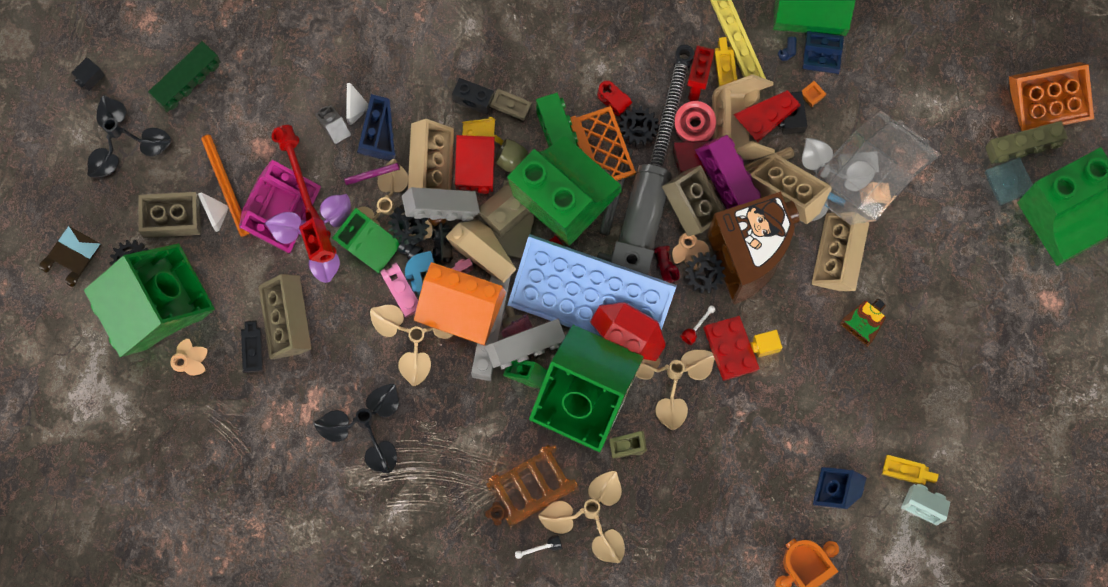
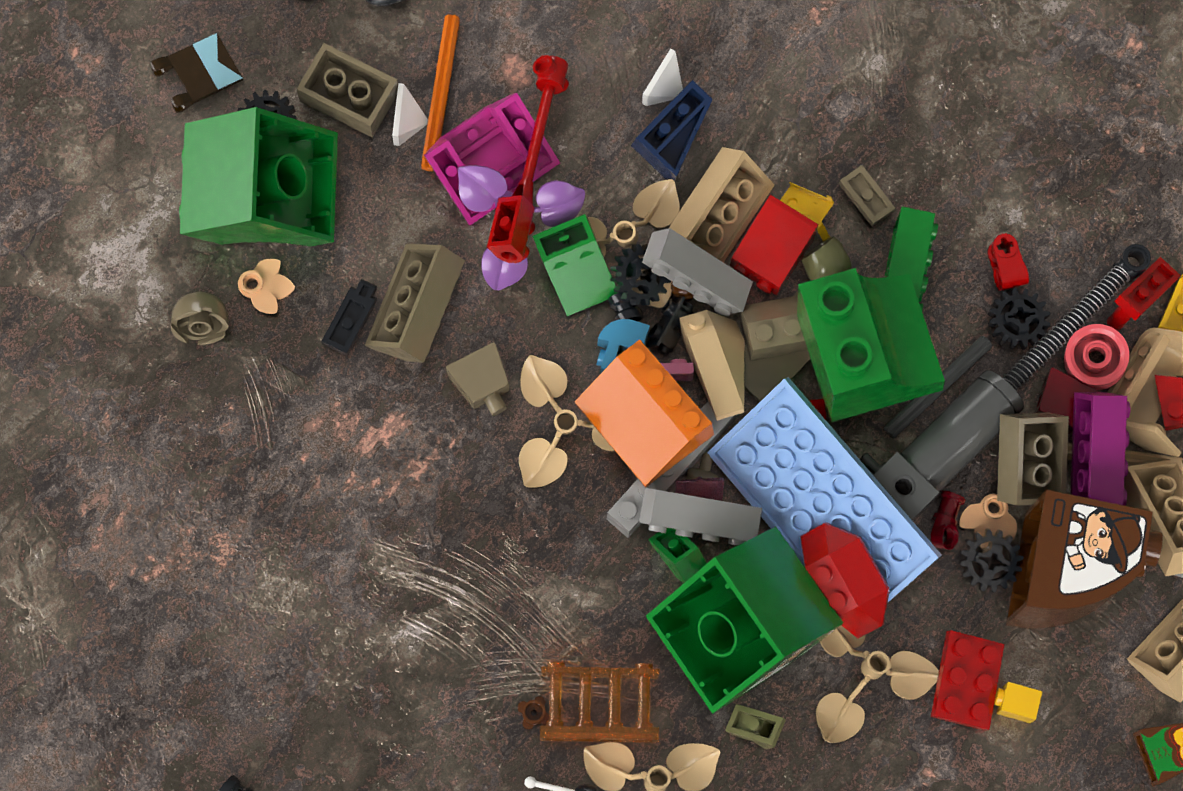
camera: 30 degrees right, 0 degrees up
black plant [314,384,399,474] -> none
flat silver slope [315,105,351,144] -> none
magenta bar [344,162,400,185] -> none
bright pink plate [380,262,418,318] -> none
black brick [452,78,494,115] -> none
orange fence [570,106,636,181] -> none
hinge [680,305,715,345] -> none
none -> dark tan cylinder [171,291,229,345]
none -> dark tan torso [446,342,509,416]

